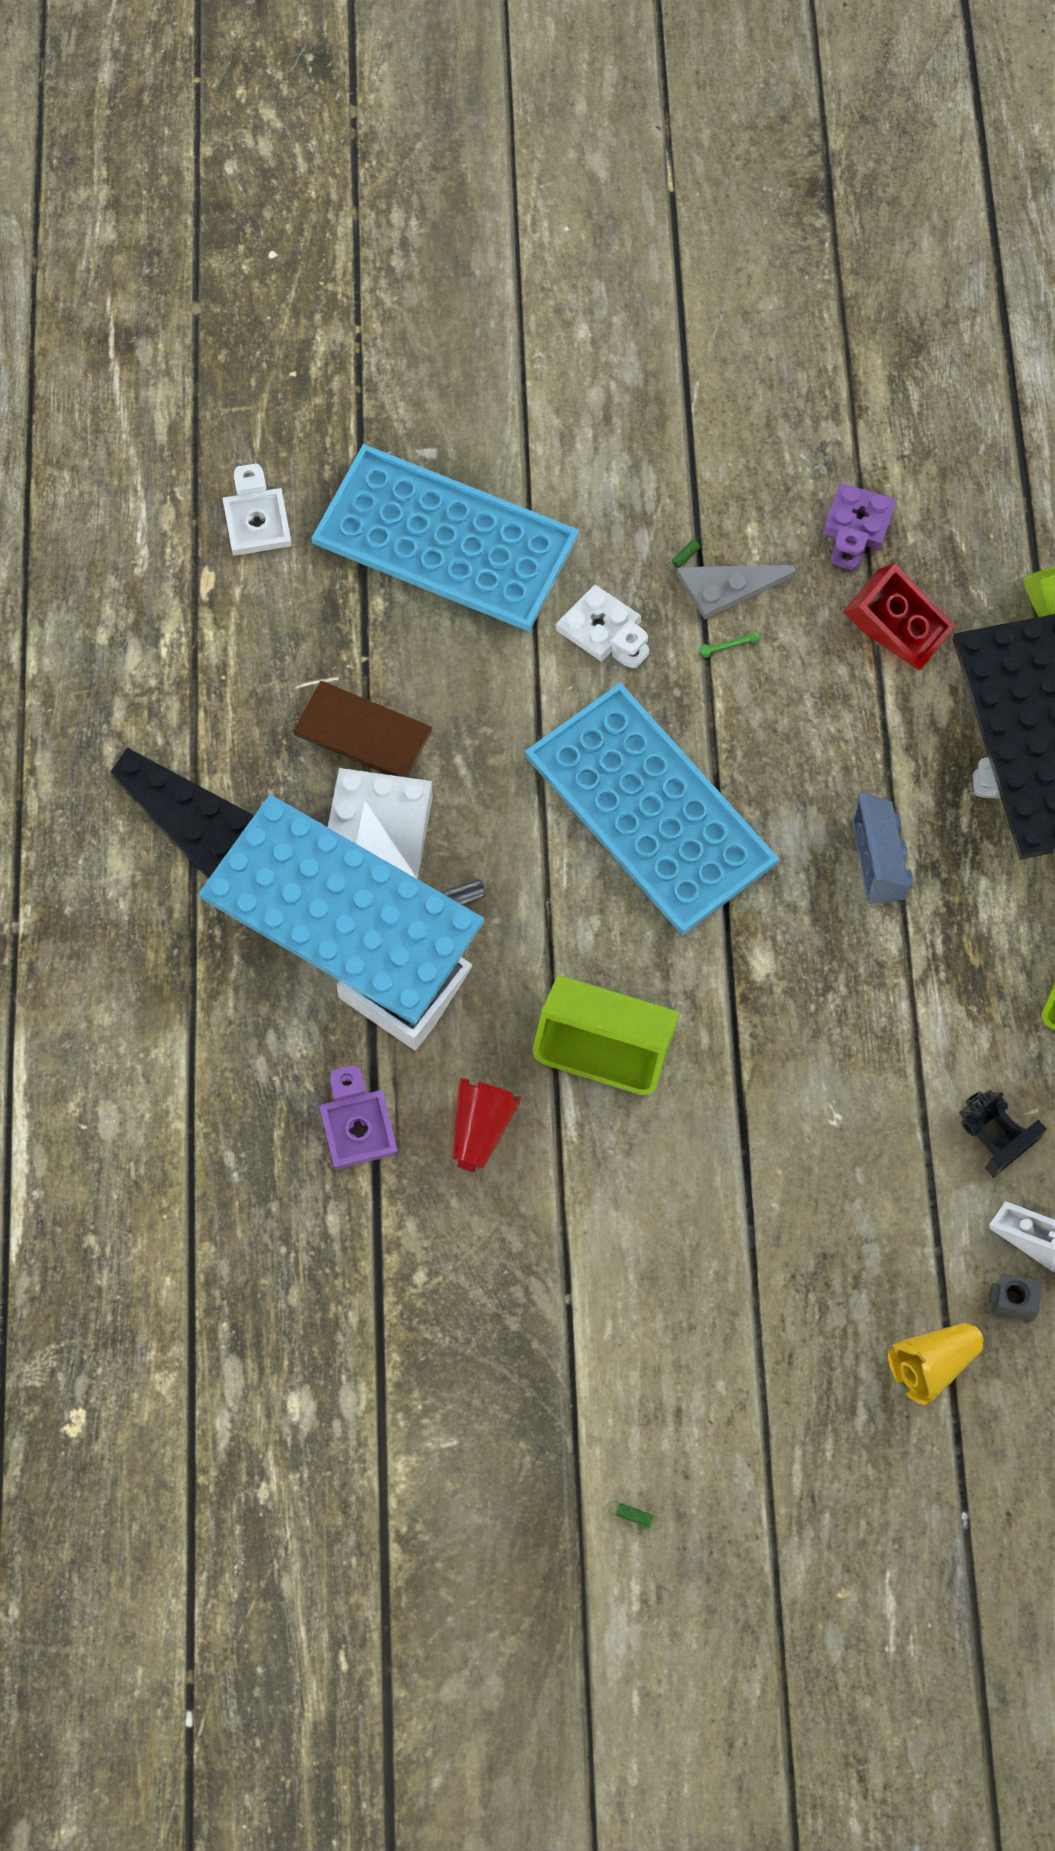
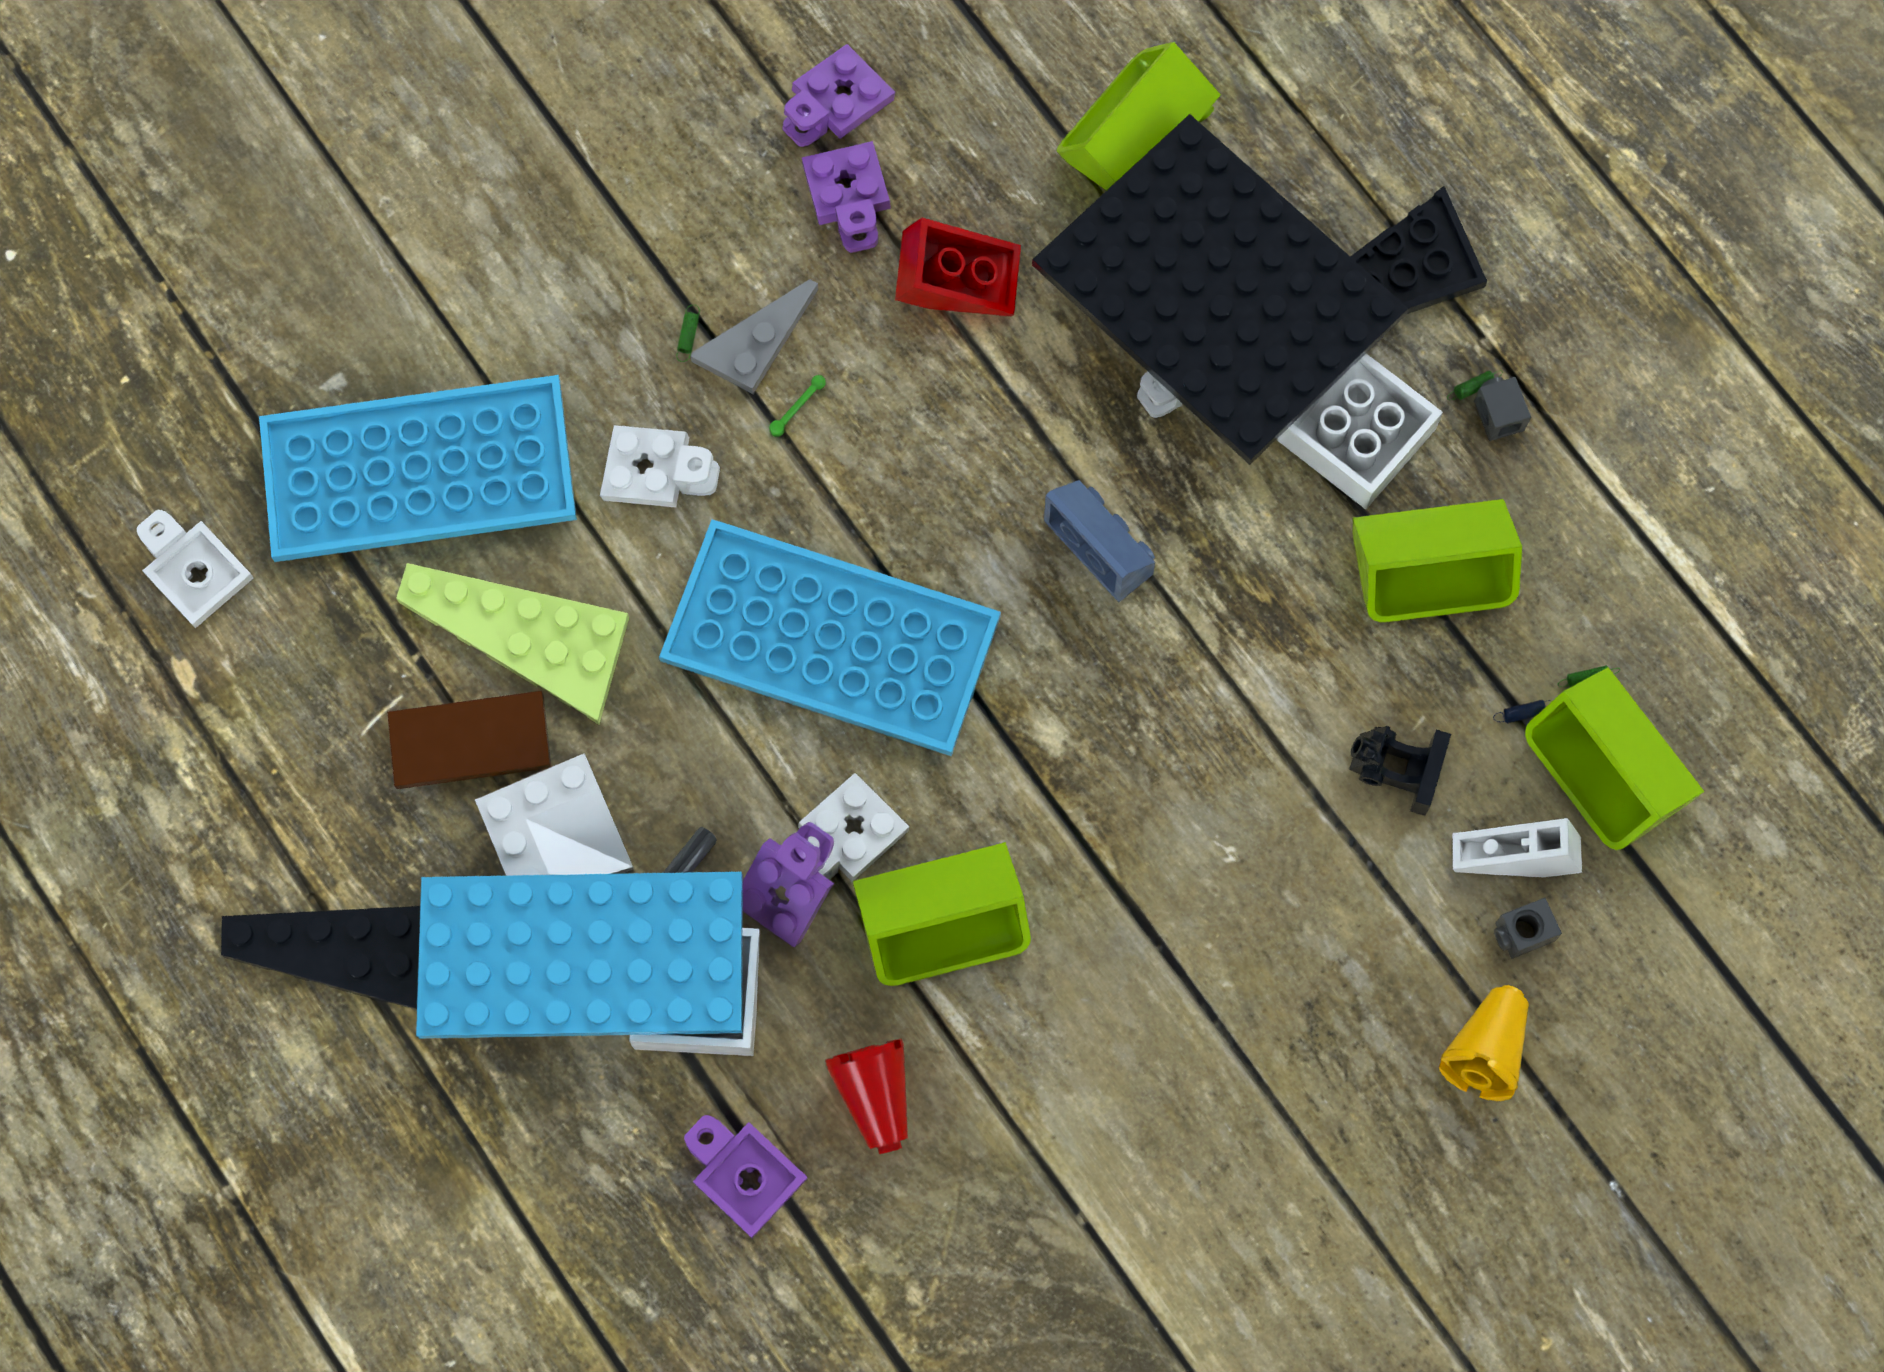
camera: 30 degrees left, 5 degrees up
none -> yellowish green wing [396,563,629,725]
none -> medium lavender plate [743,822,834,947]
none -> medium lavender plate [782,44,895,147]
none -> white plate [798,773,909,882]

